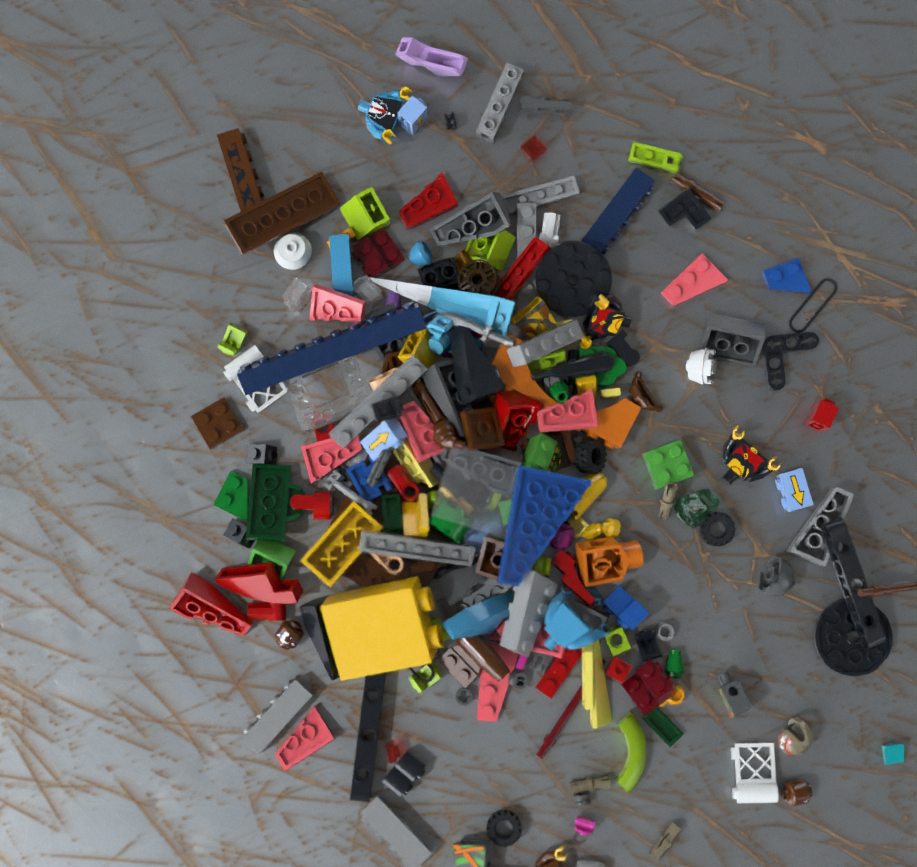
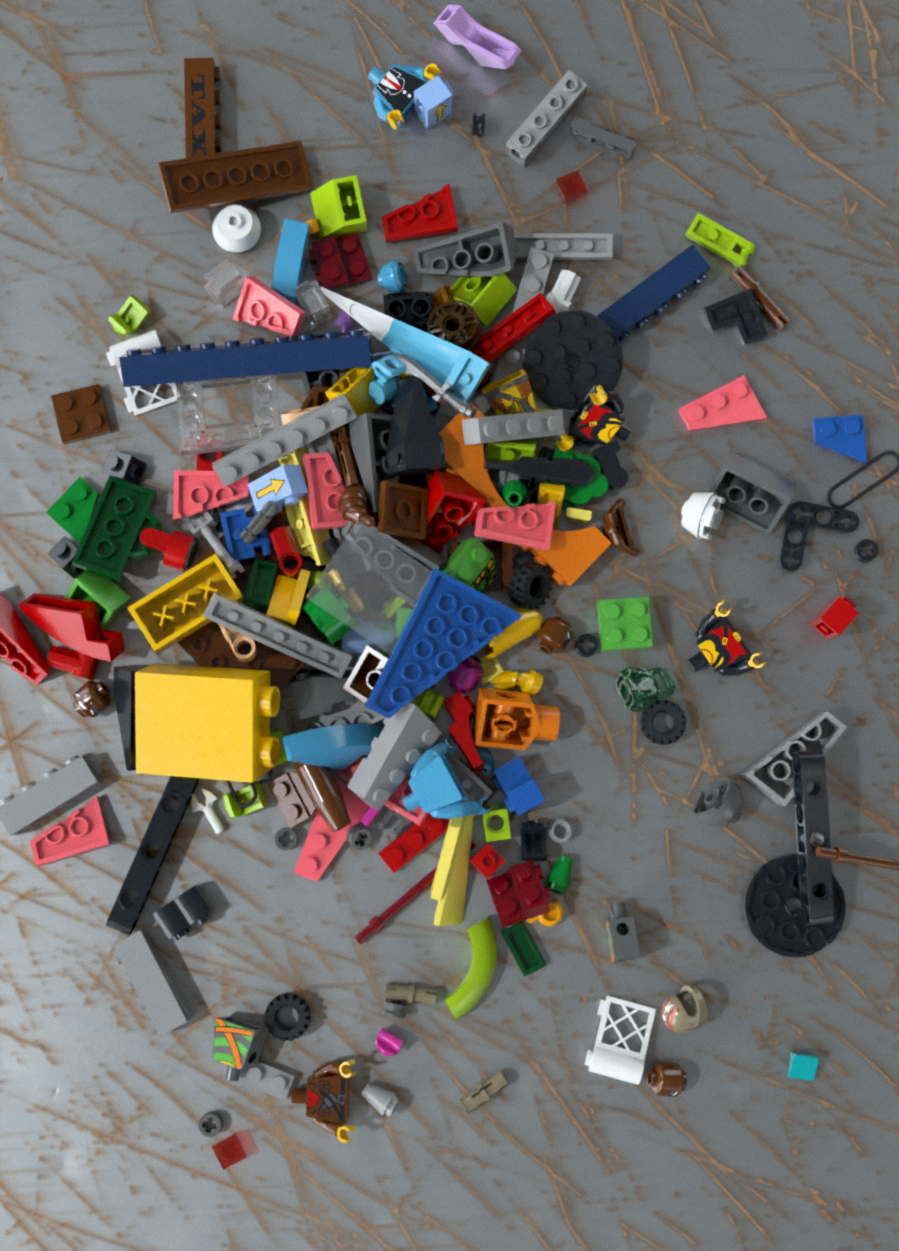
camera: 15 degrees right, 0 degrees up
black bracket [371,397,403,423] -> none
clear red plate [385,741,400,764] -> none
dark tan pin [658,482,678,519] -> none
light blue brick [775,468,814,512] -> none
none -> white bar [191,789,225,834]
none -> reddish brown head [536,616,573,655]
none -> black bush [575,633,598,657]
none -> black bush [854,539,878,563]

